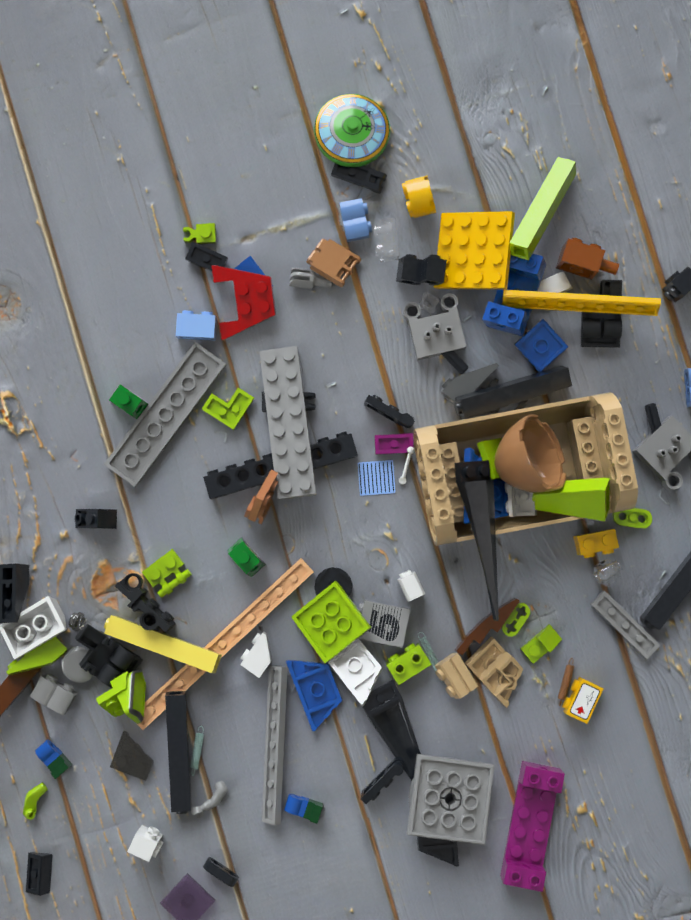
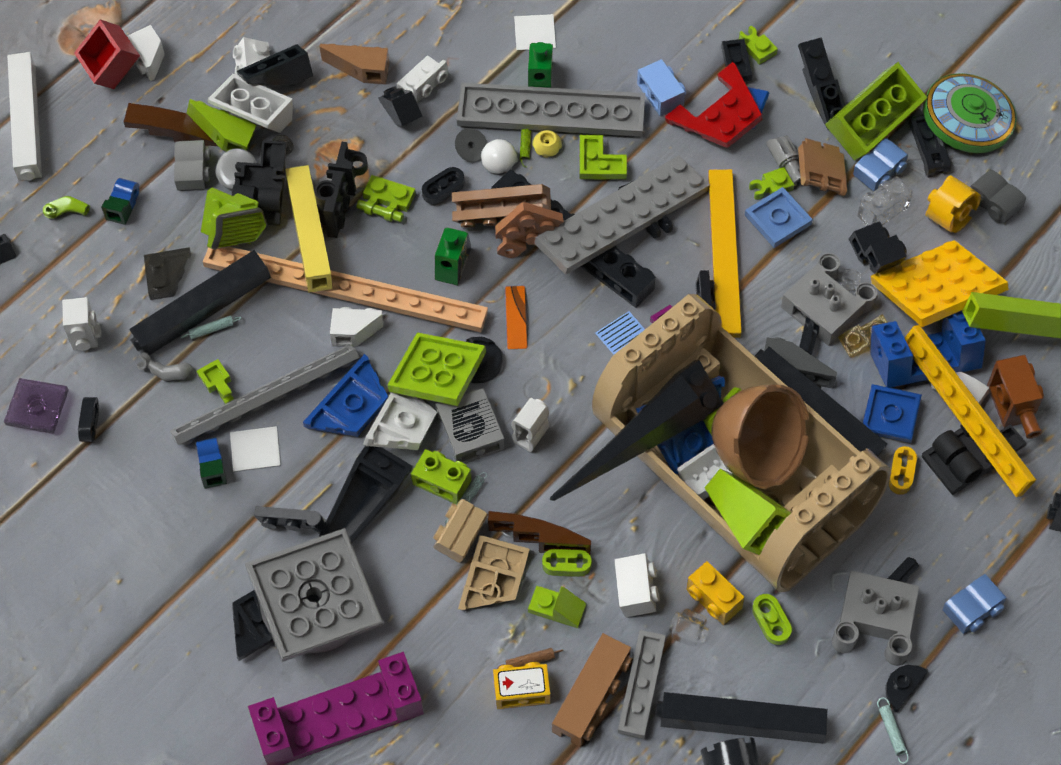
camera: 55 degrees right, 25 degrees down
none -> lime plate [196,359,234,404]
none -> white sticker [230,426,280,472]
none -> medium nougat slope [319,44,390,84]
none -> white bracket [397,55,448,103]
none -> black plate [422,167,465,204]
none -> medium nougat brick [452,184,551,228]
none -> dark grey piece [455,128,487,162]
none -> white hair [481,139,518,174]
none -> orange sticker [505,286,527,349]
none -> white sticker [514,14,556,50]
none -> lime piece [519,129,531,167]
none -> light yellow plate [532,130,562,158]
none -> medium nougat brick [552,633,633,747]
none -> white brick [615,553,659,617]
none -> yellow tile [708,169,741,338]
none -> medium blue plate [745,187,813,248]
none -> lime plate [749,167,794,200]
none -> black slope [798,37,845,130]
none -> lime brick [825,62,927,161]
none -> clear yellow slope [838,314,888,358]
none -> yellow beam [889,446,917,495]
none -> dark grey brick [971,169,1026,224]

